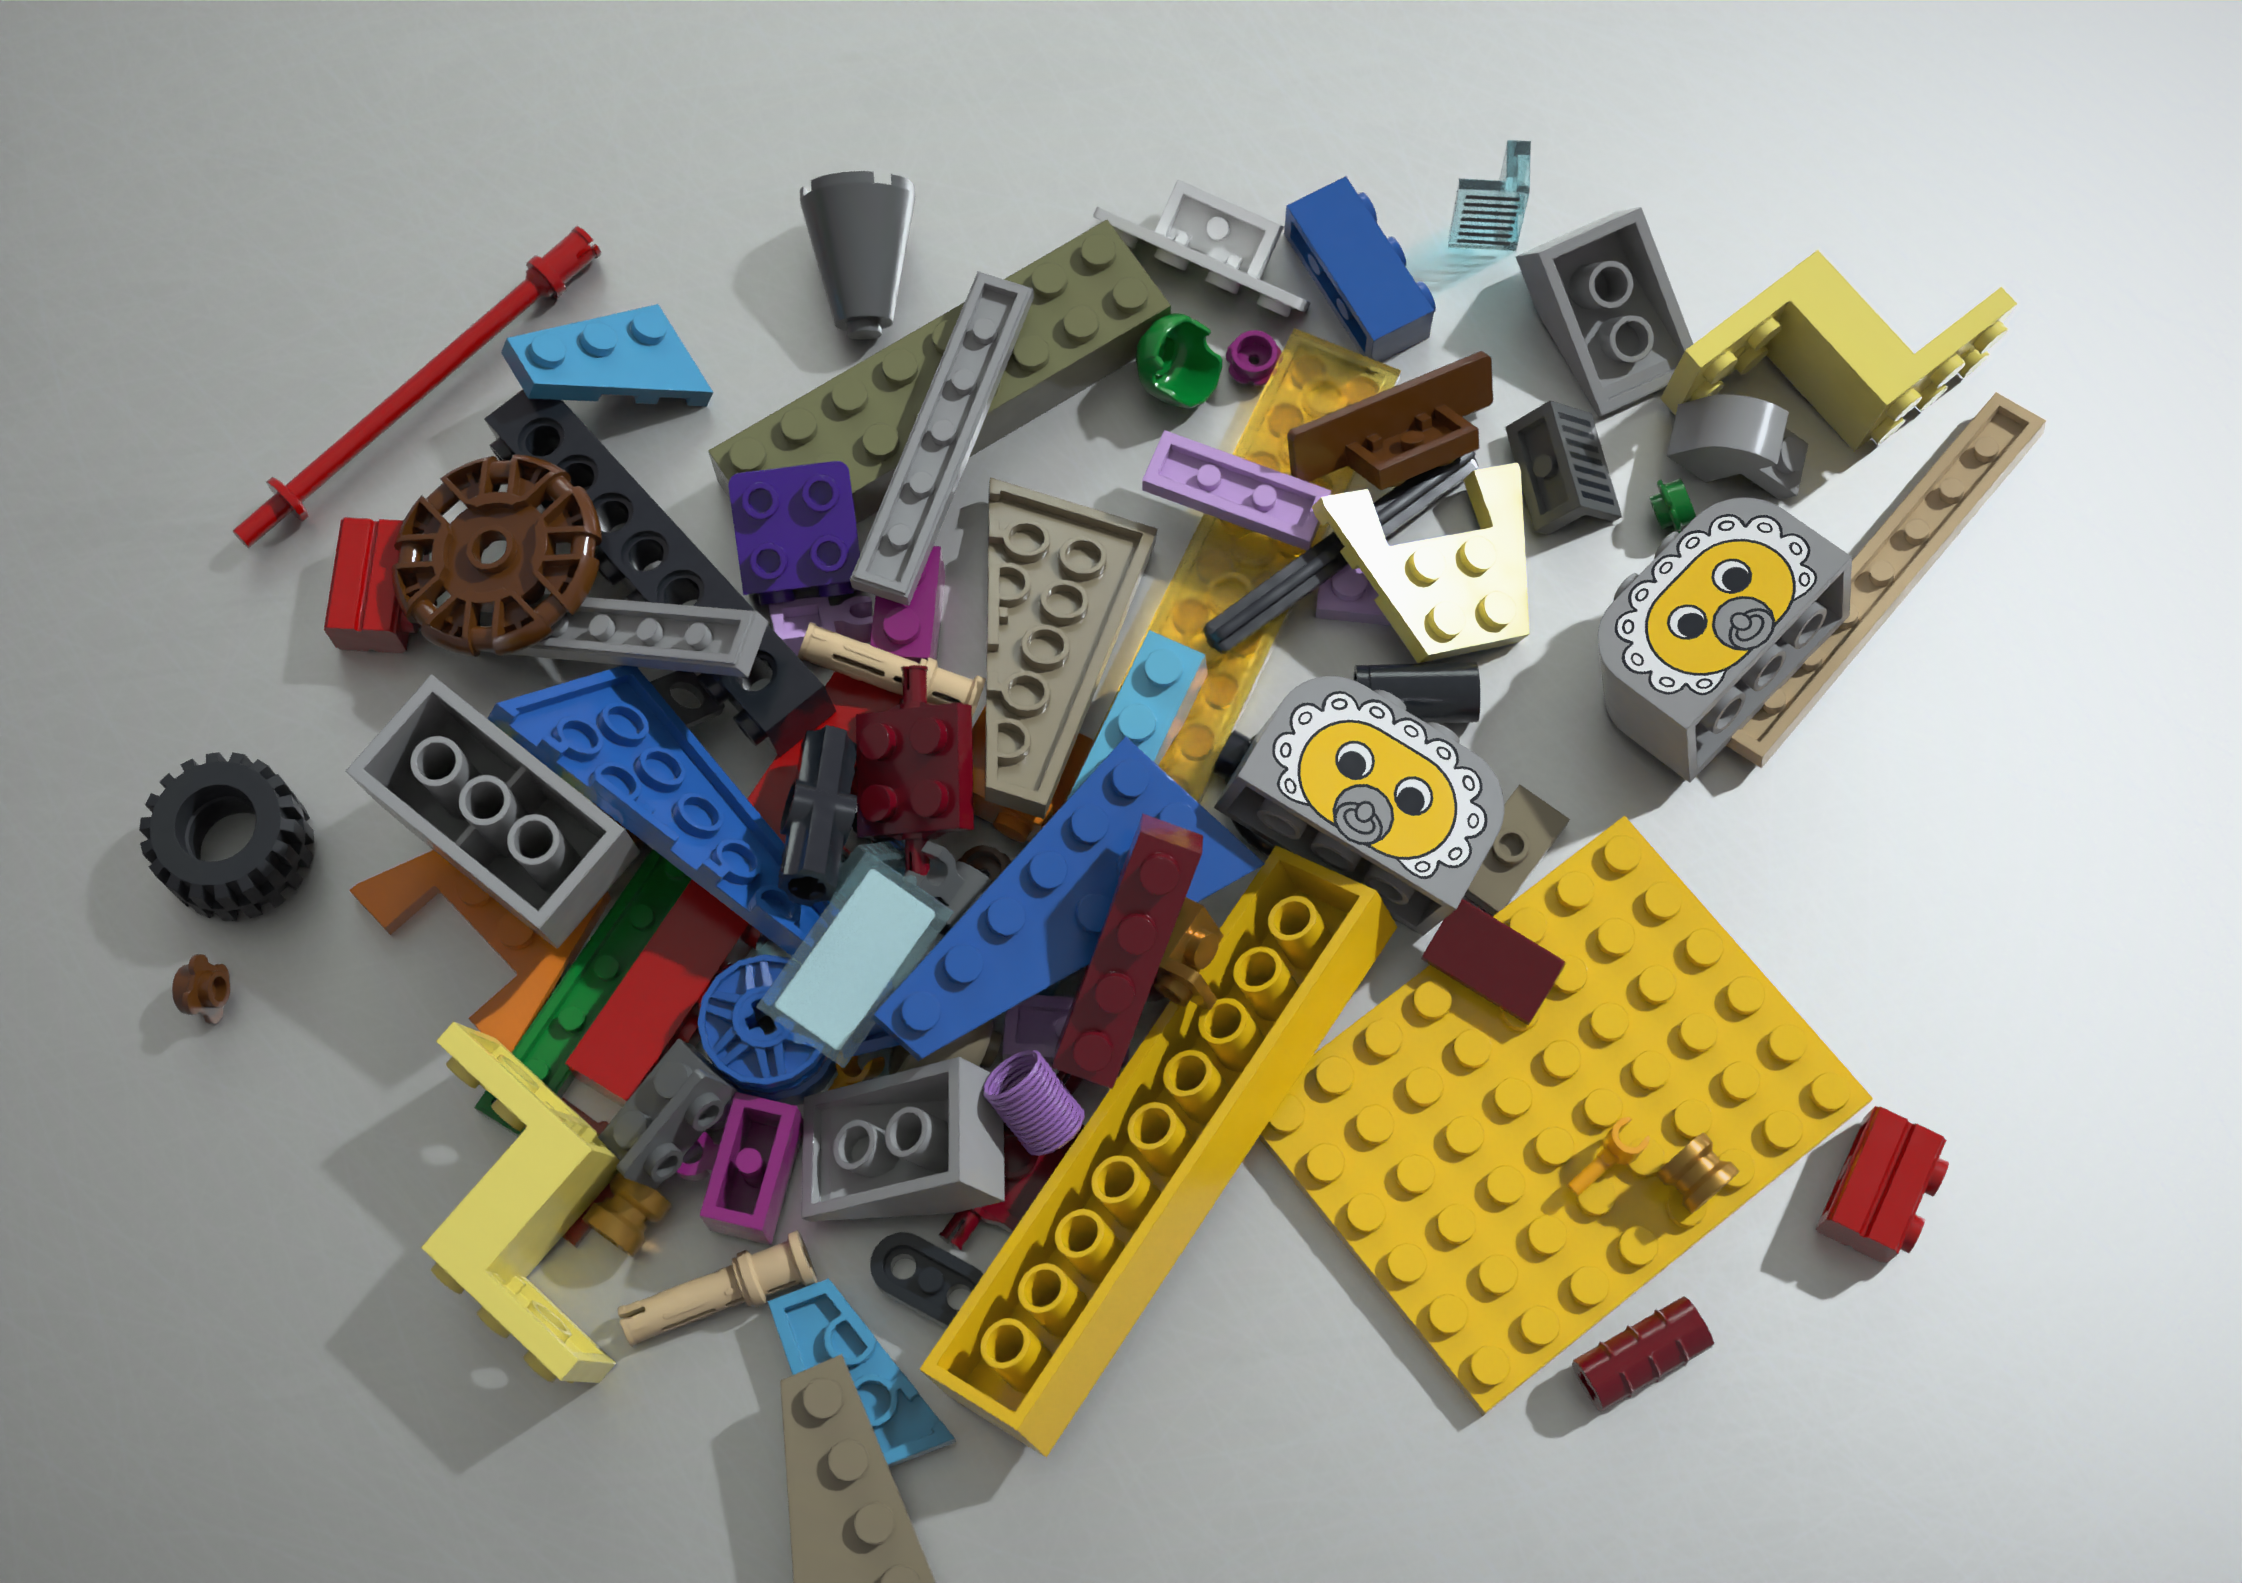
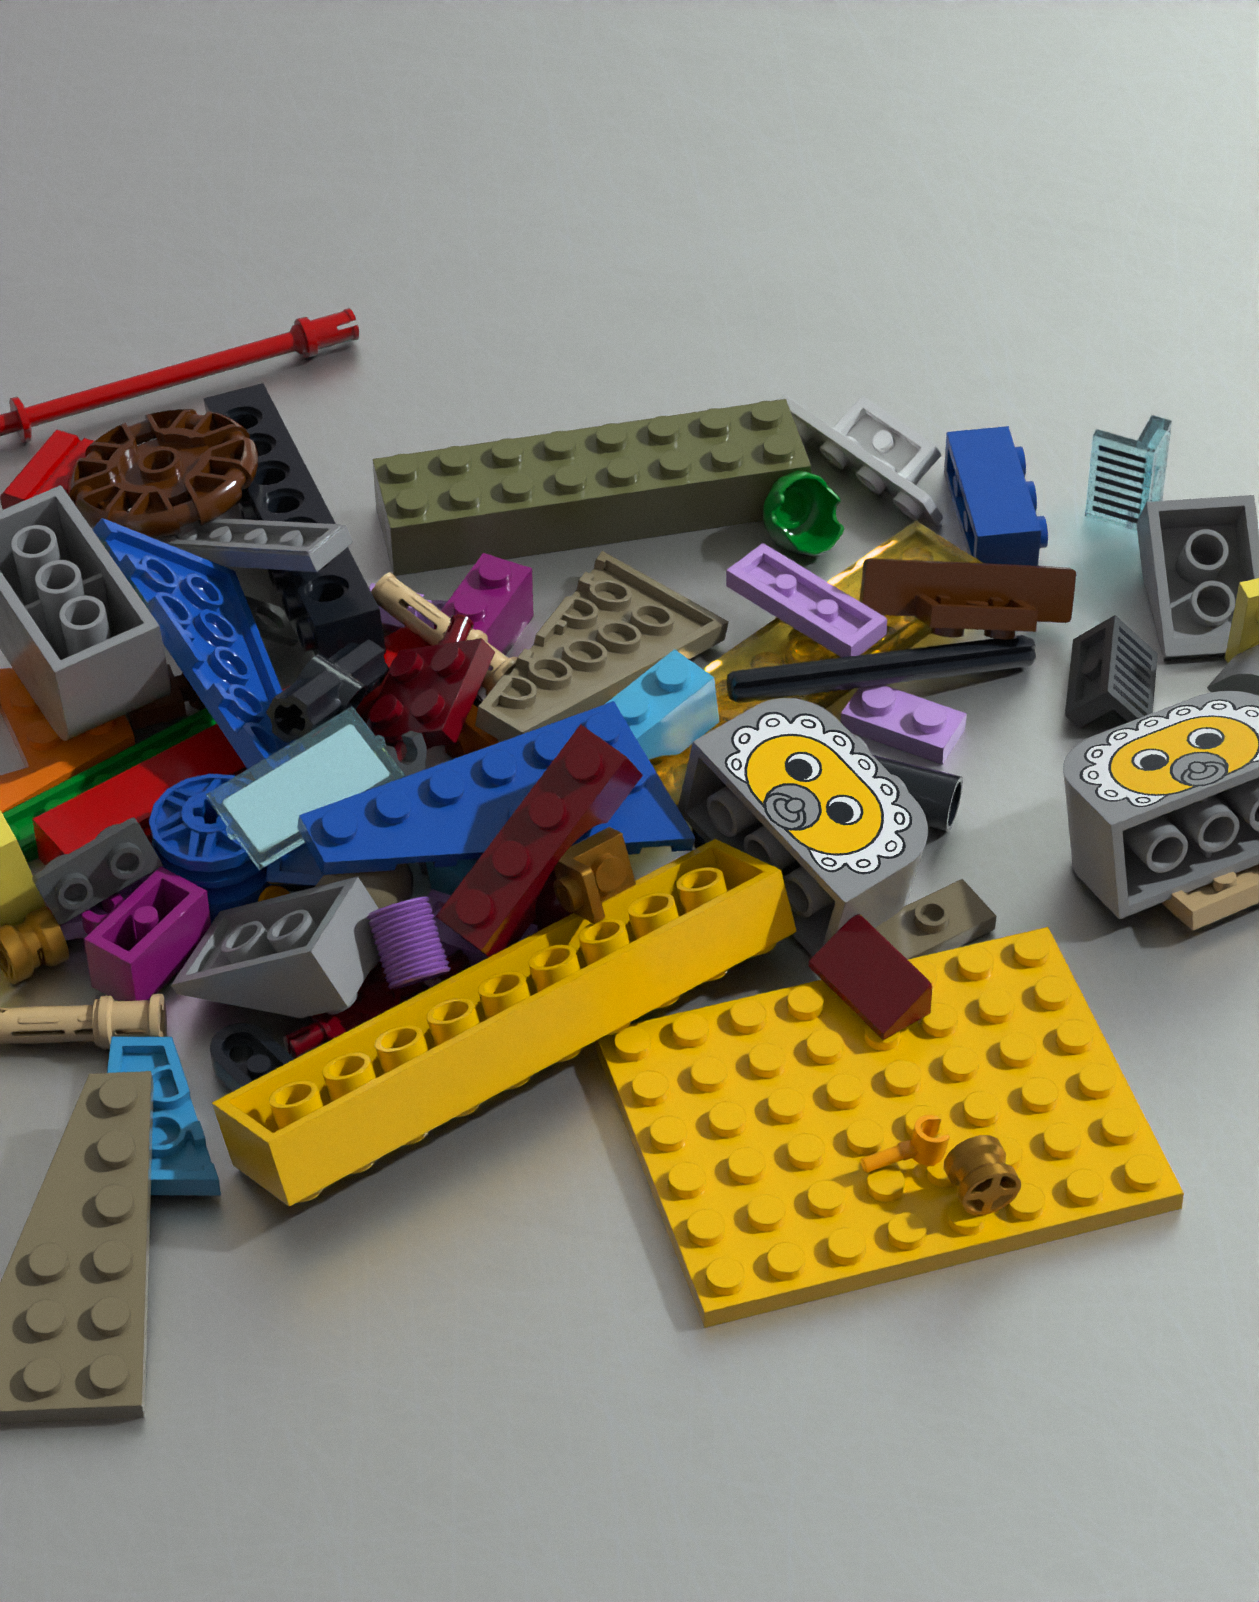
camera: 20 degrees right, 25 degrees down
dark azure wing [501,304,713,407] -> none
dark purple bracket [728,461,860,605] -> none
dark grey cone [799,171,915,340] -> none
light grey tile [850,271,1034,606] -> none
magenta plate [1226,330,1283,386] -> none
wing [1312,463,1530,663] -> none
dark red axle [1572,1296,1714,1412] -> none
red brick [1815,1106,1949,1263] -> none

